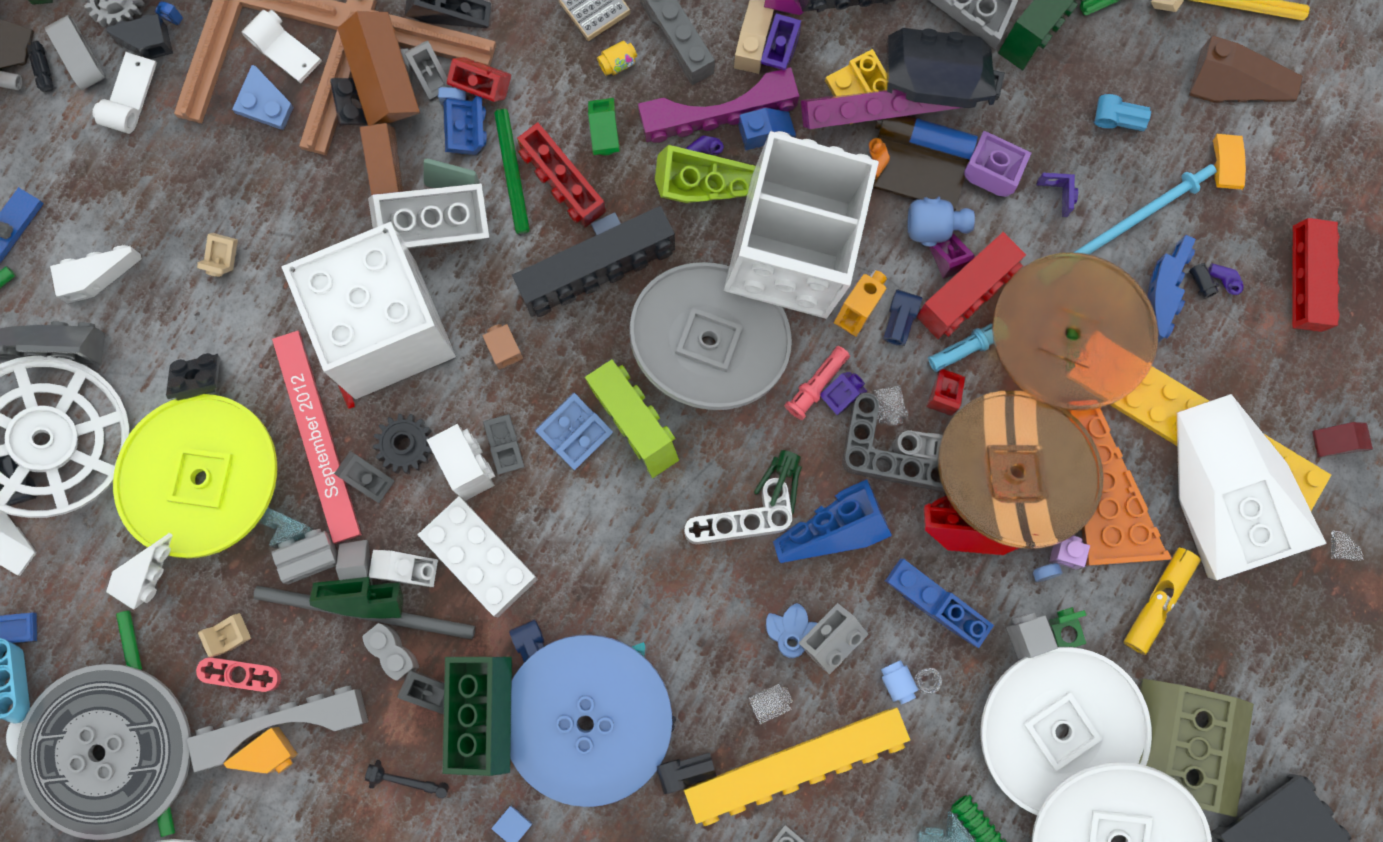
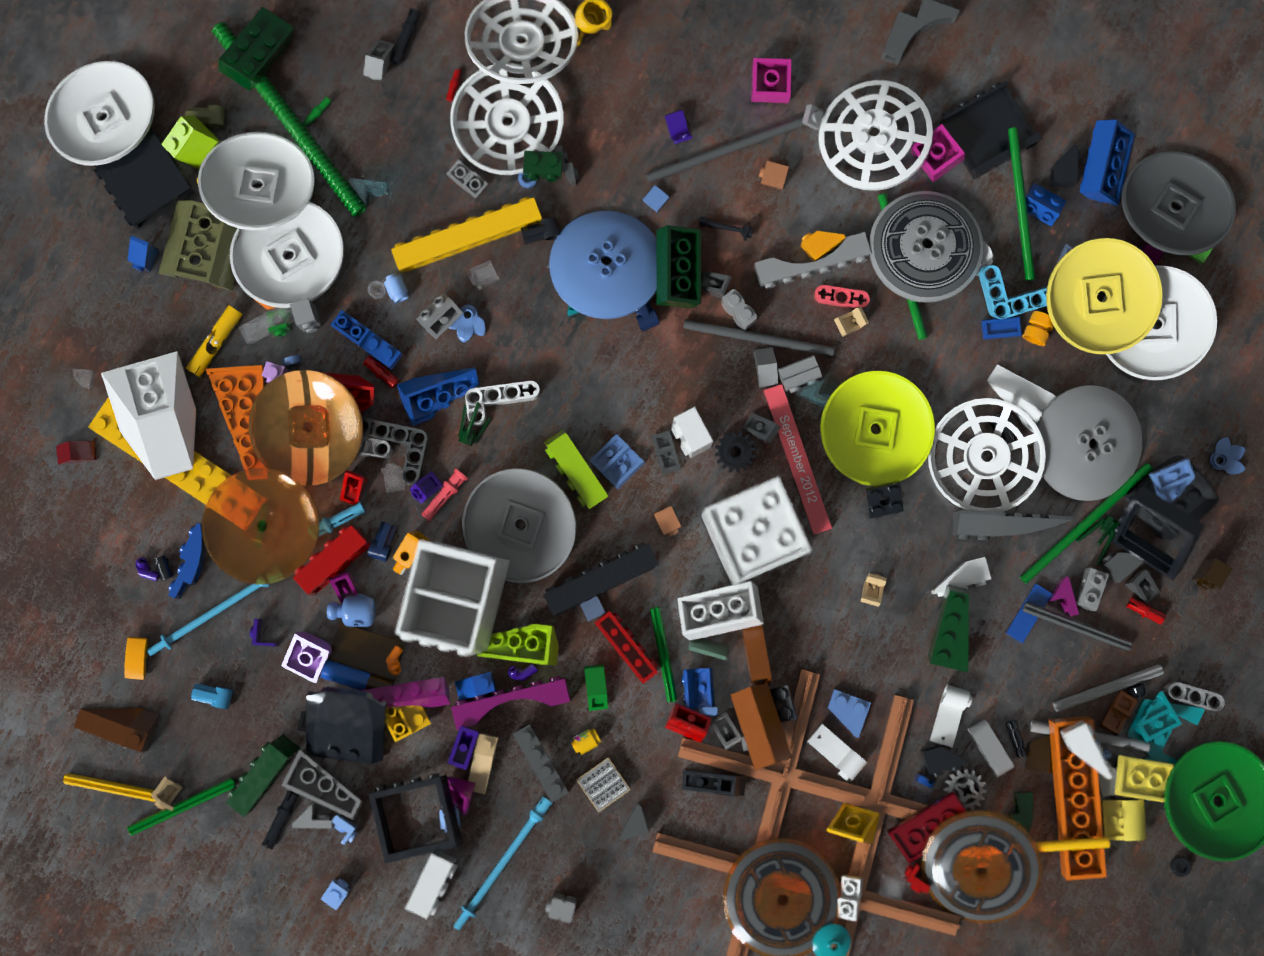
camera: 175 degrees left, 5 degrees up
white slope [106,533,173,610] -> none
dark green slope [309,577,404,619] -> none
white slope [368,550,438,587] -> none
white brick [418,496,538,618] -> none
red brick [1292,218,1340,332] -> none
none -> blue slope [128,235,159,272]
none -> clear plate [238,307,295,345]
none -> red pin [363,355,400,389]
none -> dark green wedge [928,584,969,673]

